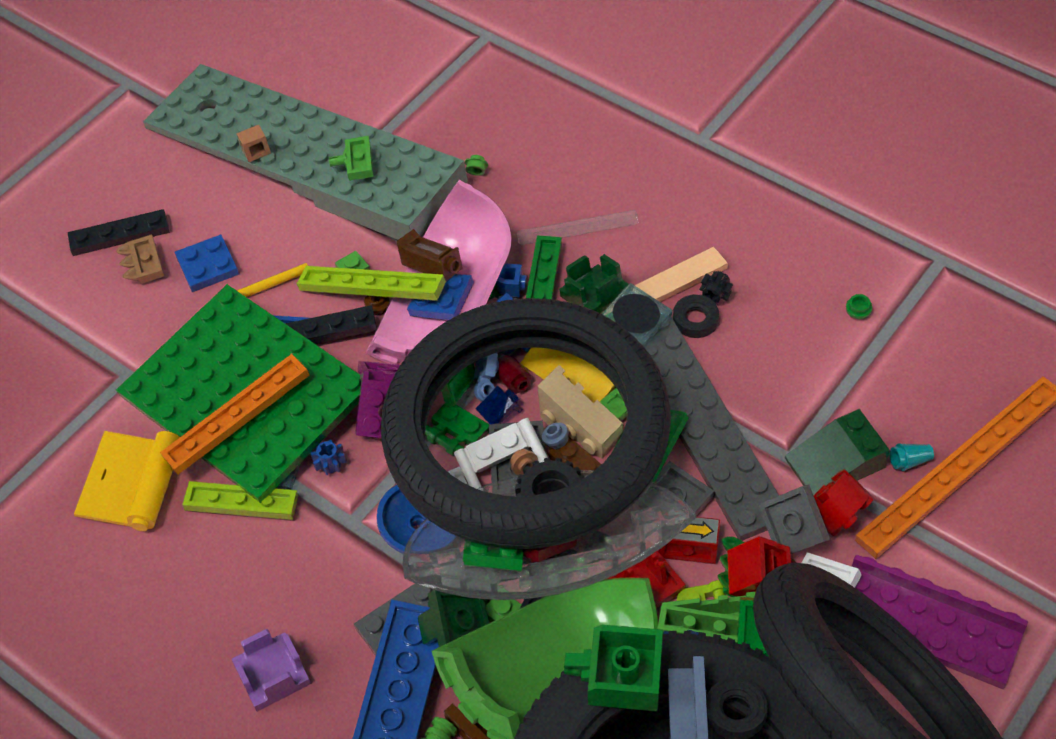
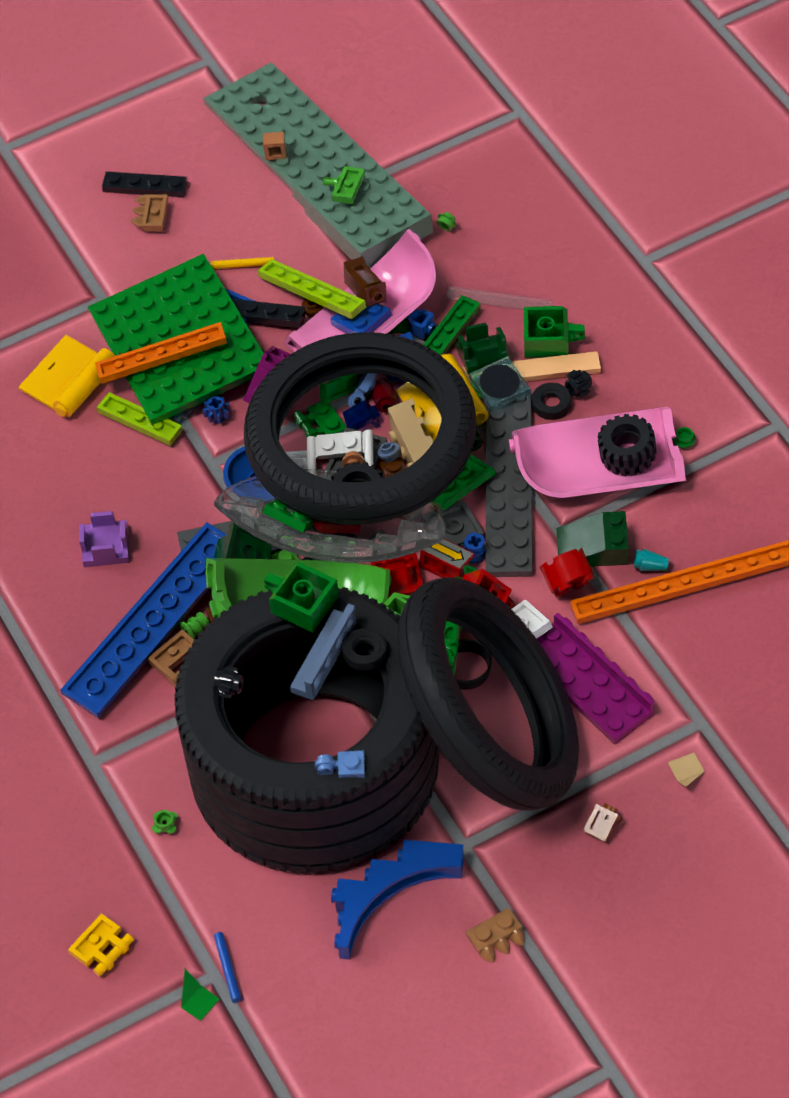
camera: 25 degrees right, 0 degrees up
blue plate [175,234,239,292] -> none
bright green plate [335,251,370,270] -> none
dark grey plate [758,484,830,555] -> none
none -> blue bush [464,533,486,563]
none -> bright pink panel [508,406,686,498]
none -> green hinge [524,306,585,358]
none -> black tyre [598,414,657,476]

